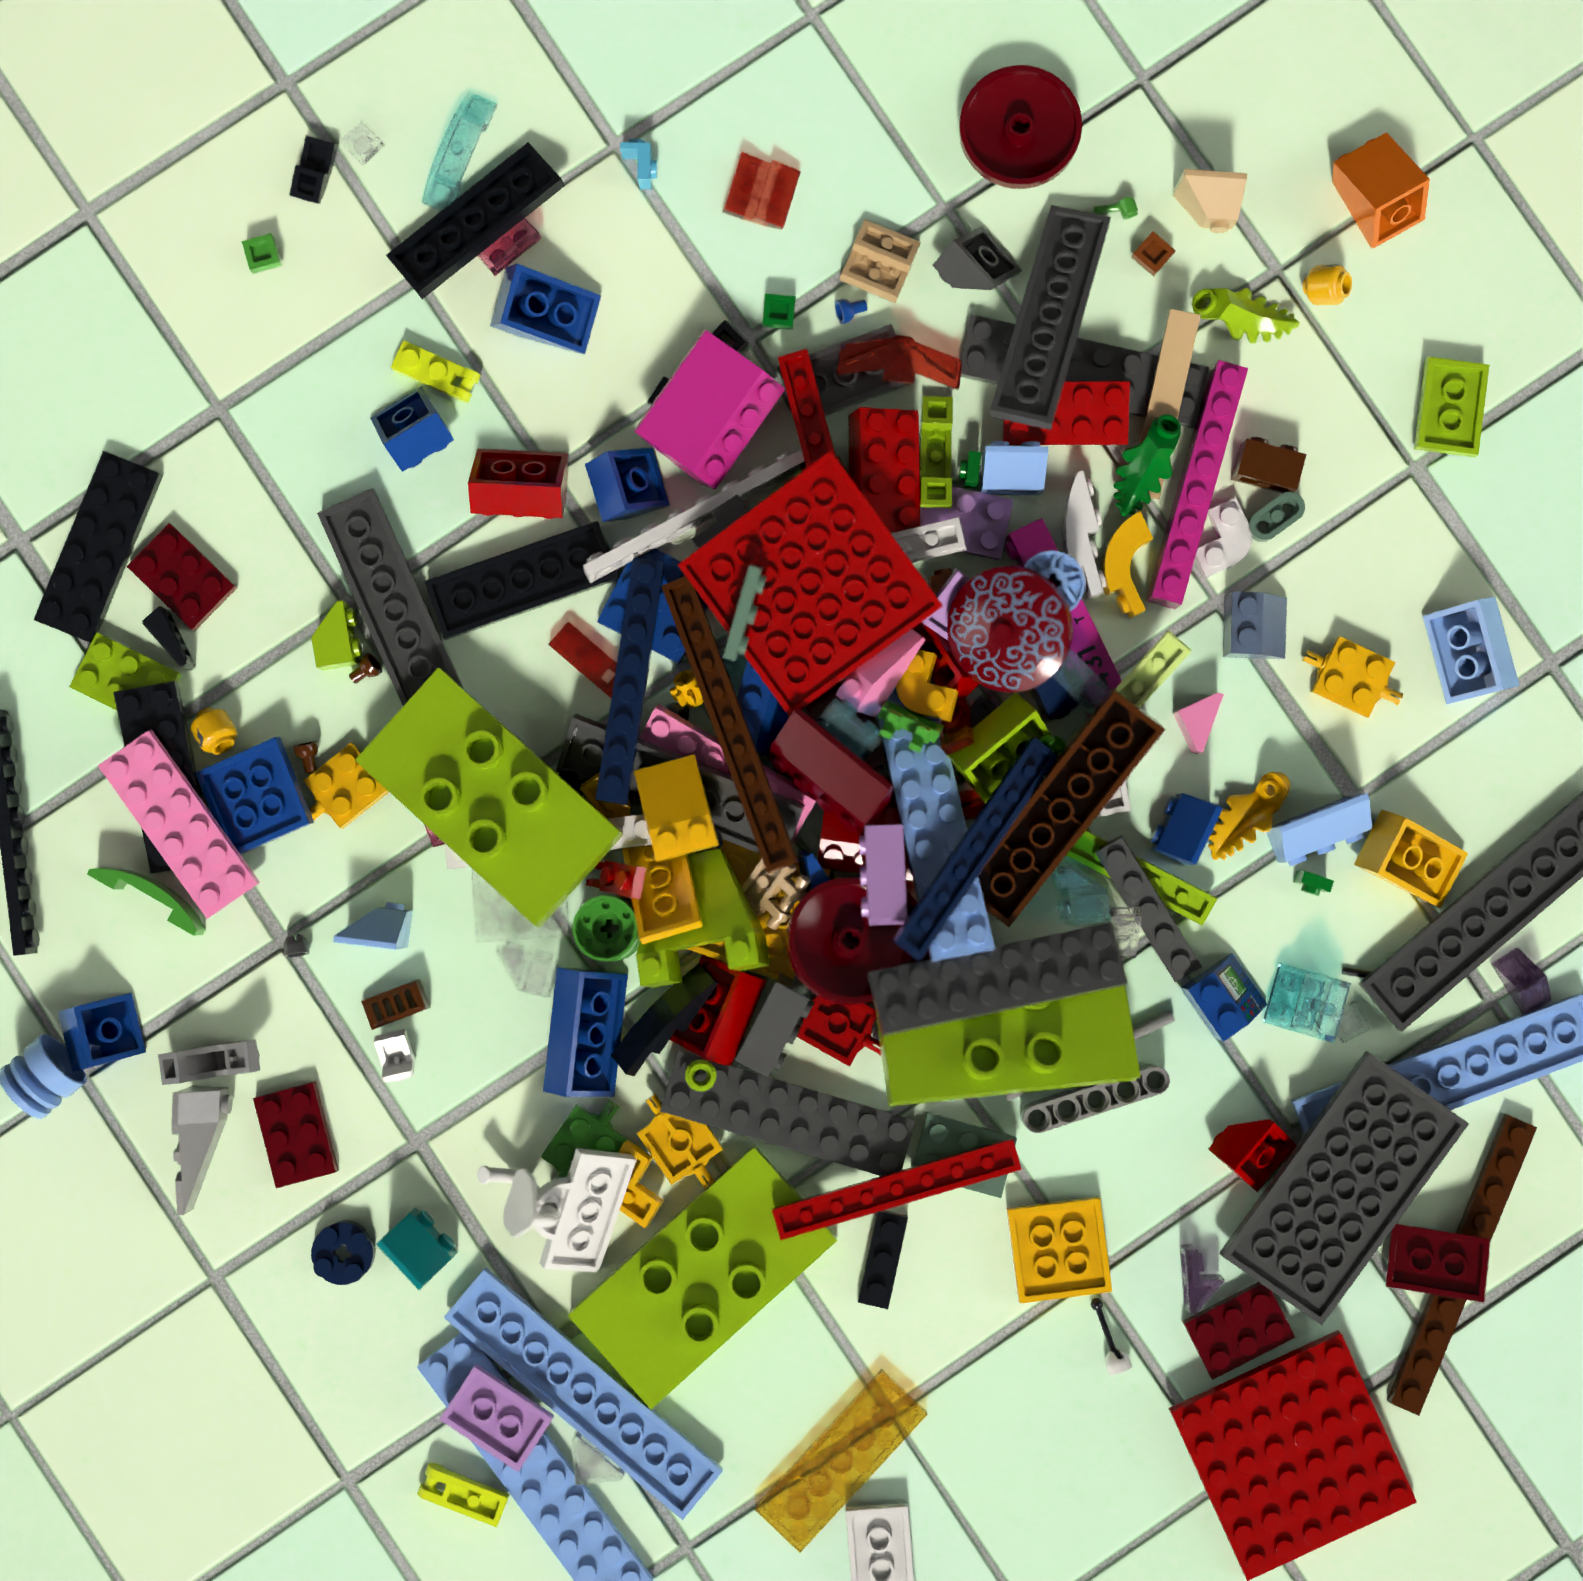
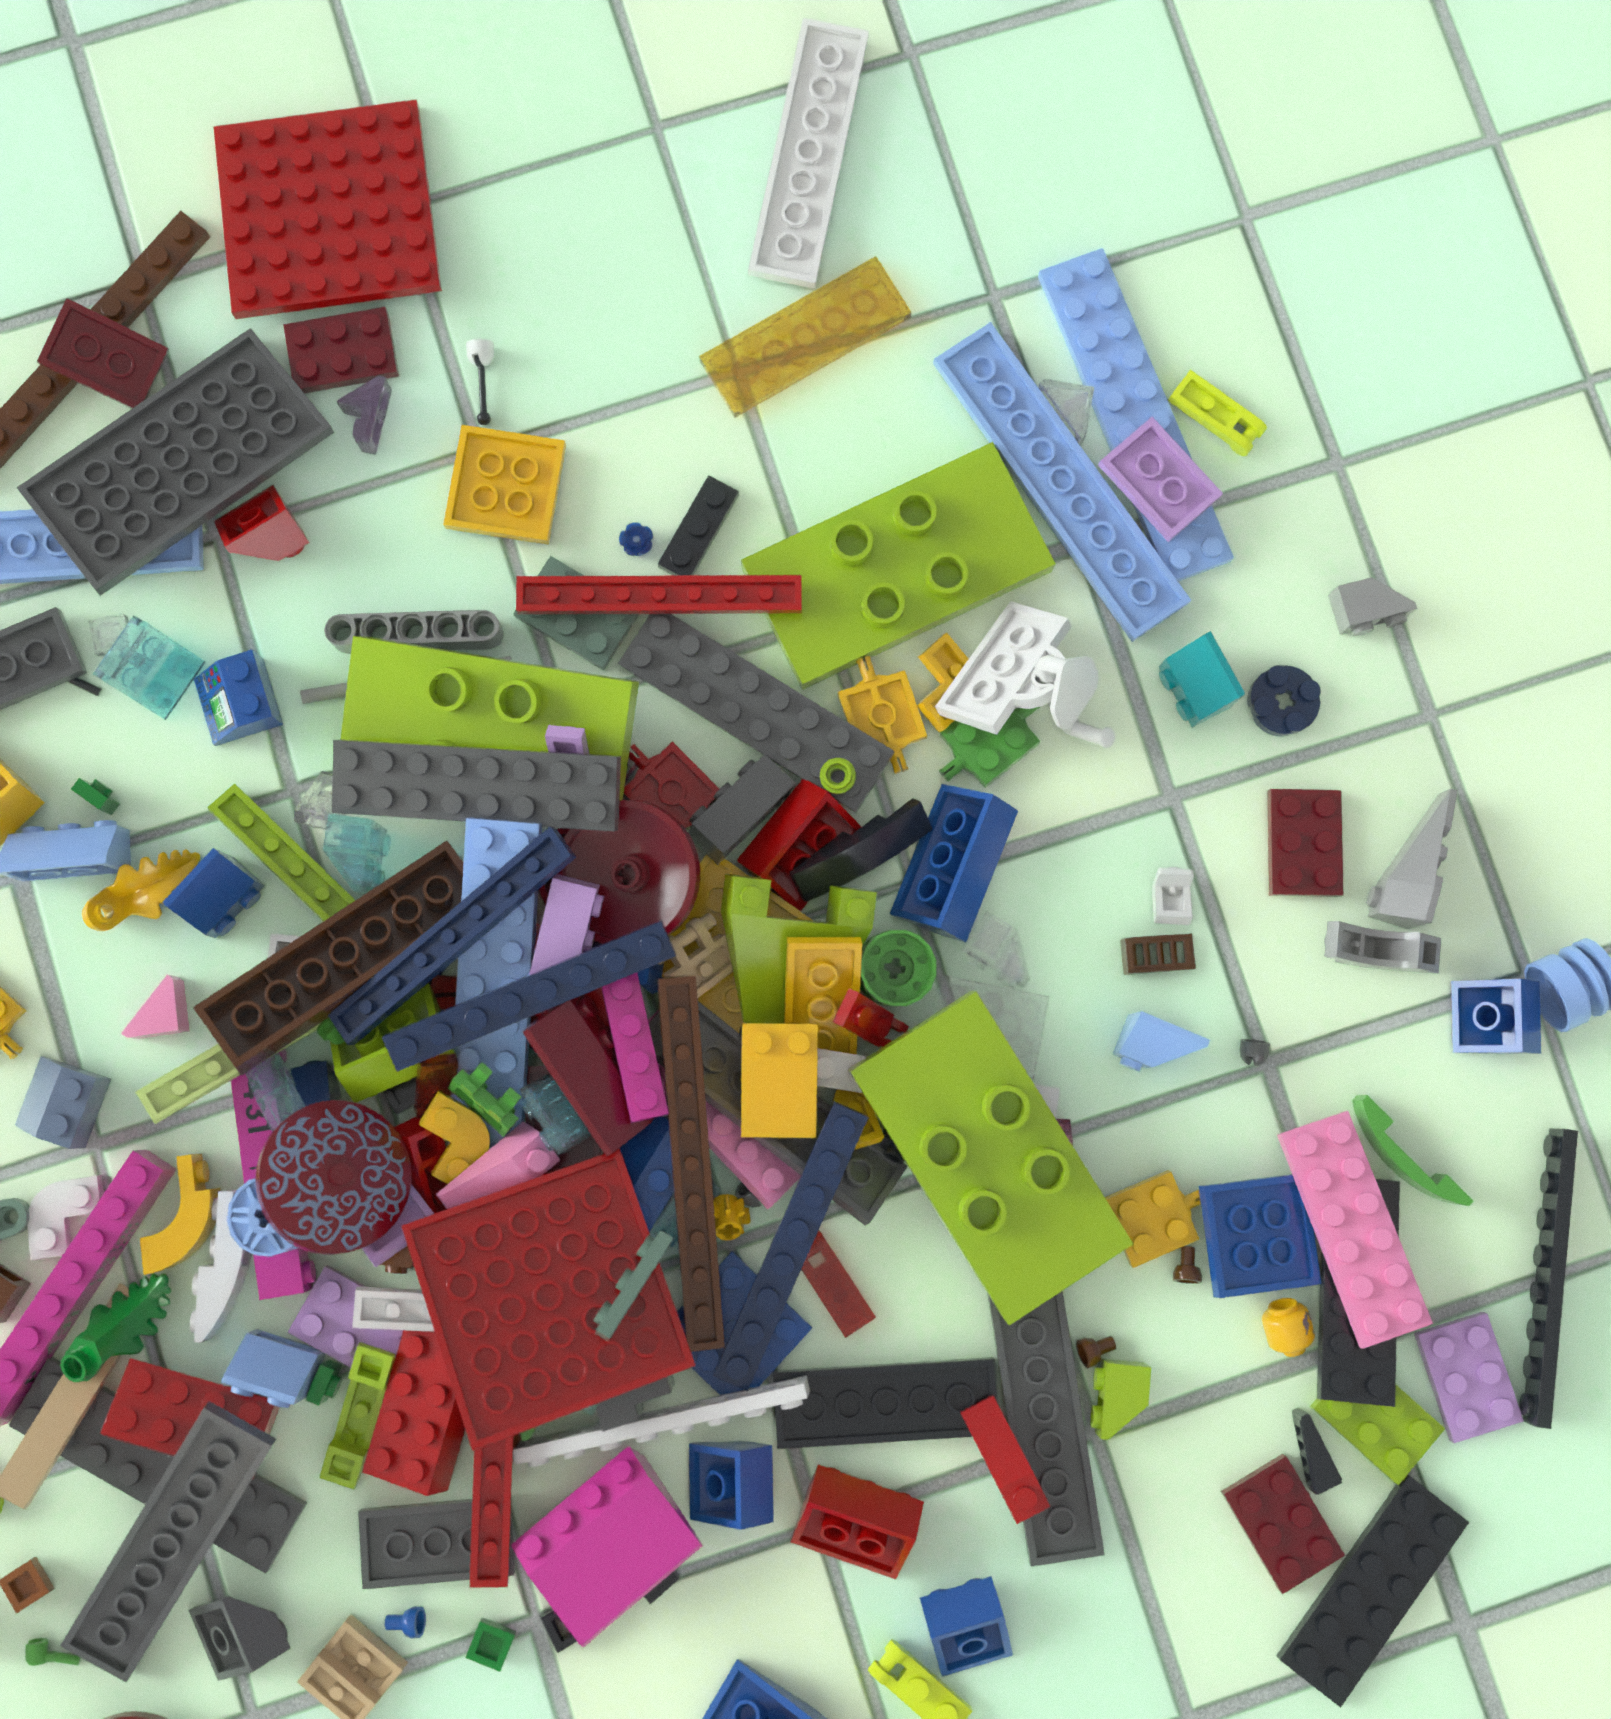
camera: 175 degrees left, 5 degrees down
clear red plate [837,335,962,390] -> none
dark grey plate [1095,835,1202,982] -> none
none -> dark blue plate [382,920,676,1072]
none -> lavender plate [545,725,589,754]
none -> dark pink plate [601,973,669,1123]
none -> clear blue plate [619,522,653,556]
none -> red slope [960,1395,1051,1524]
none -> light grey slope [1328,577,1417,636]
none -> lavender plate [1414,1312,1524,1443]

